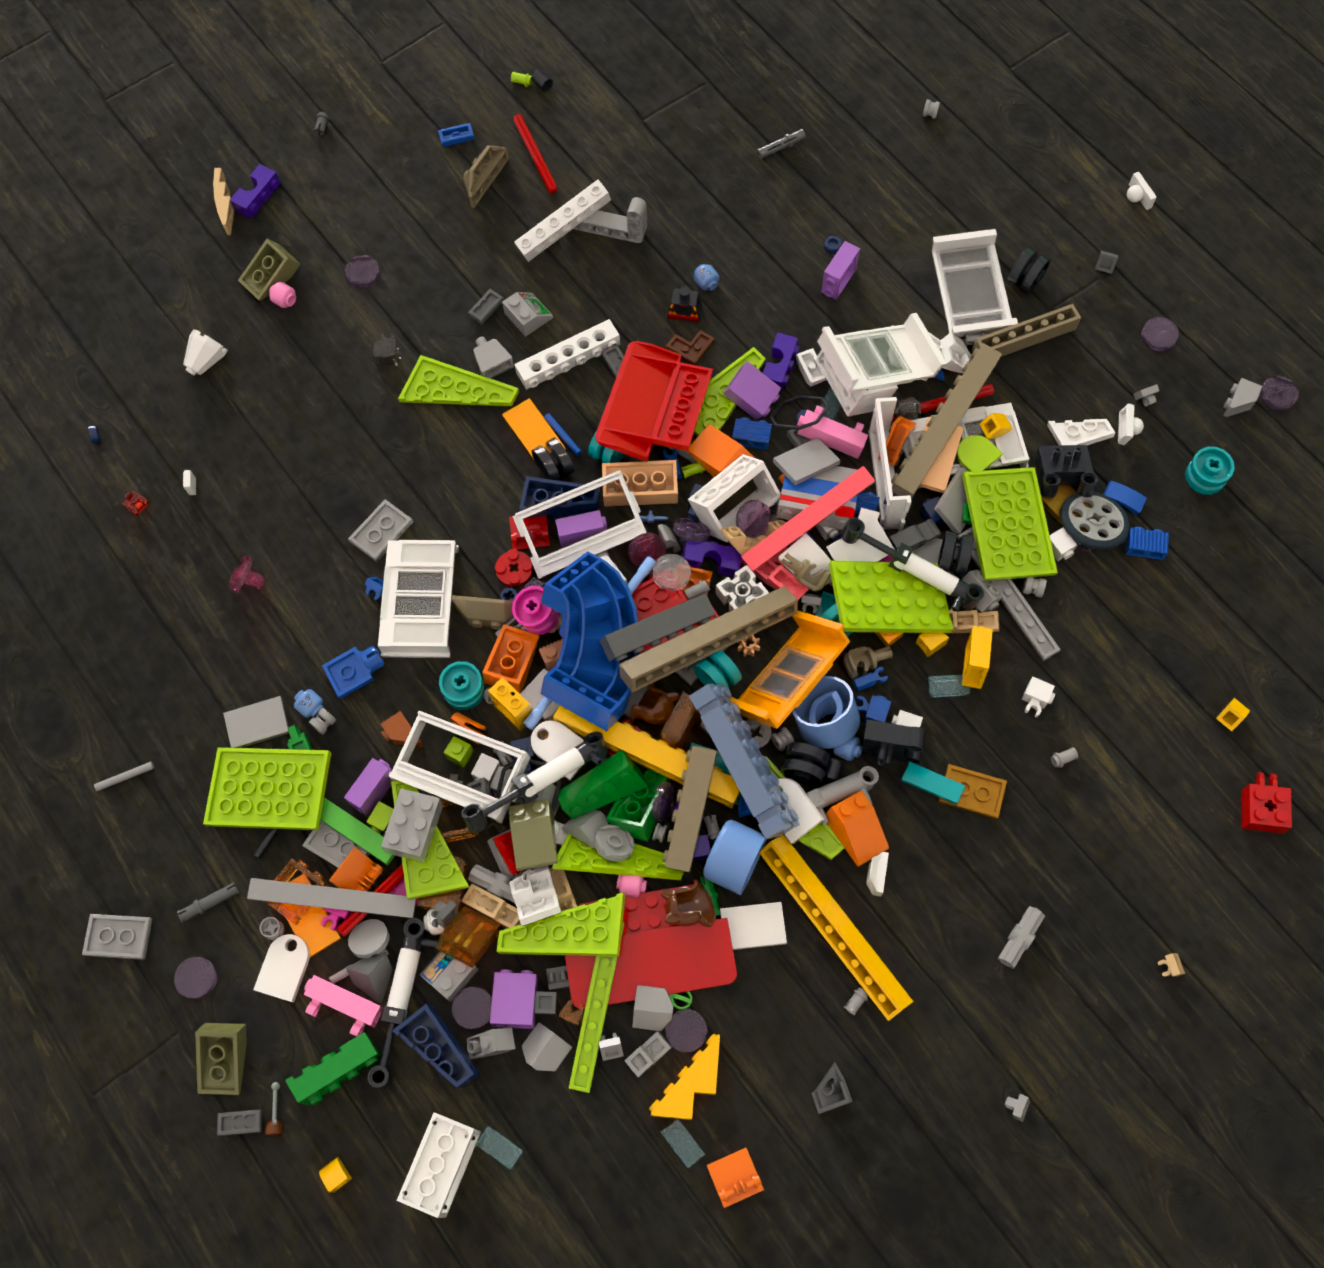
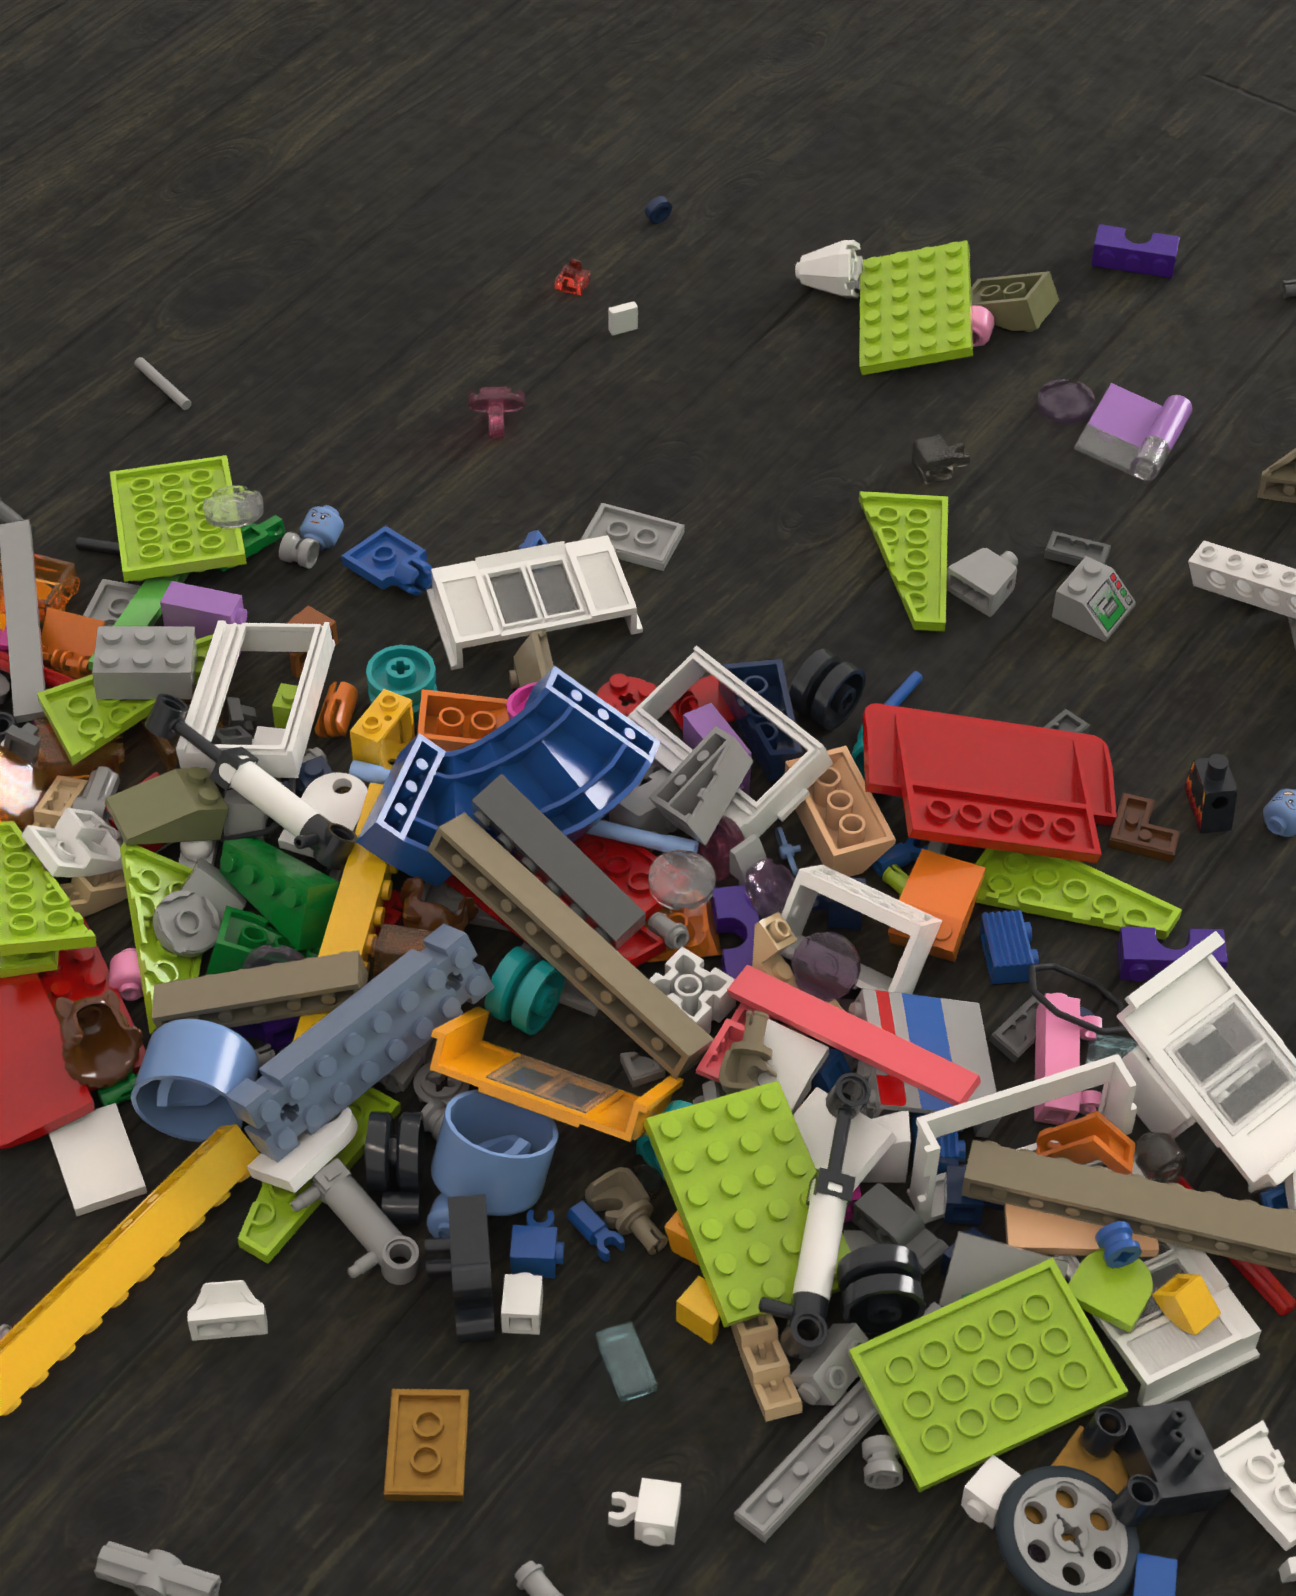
camera: 70 degrees right, 20 degrees down
tan slope [213,168,234,235] -> none
light grey tile [223,696,289,748] -> none
light orange piece [502,398,566,459] -> none
white brick [515,319,620,390] -> none
medium lavender brick [723,361,781,420] -> none
light nougat gear [737,634,760,657] -> none
light grey tile [773,438,840,485] -> none
orange slope [826,790,889,867] -> none
teal tile [902,762,966,805] -> none
yellow window [962,626,993,689] -> none
none -> clear tile [203,485,264,529]
none -> light grey tile [620,1052,666,1087]
none -> light grey wedge [649,726,753,846]
none -> lime plate [860,240,973,375]
none -> door [1074,383,1193,481]
none -> blue wheel [1095,1221,1142,1268]

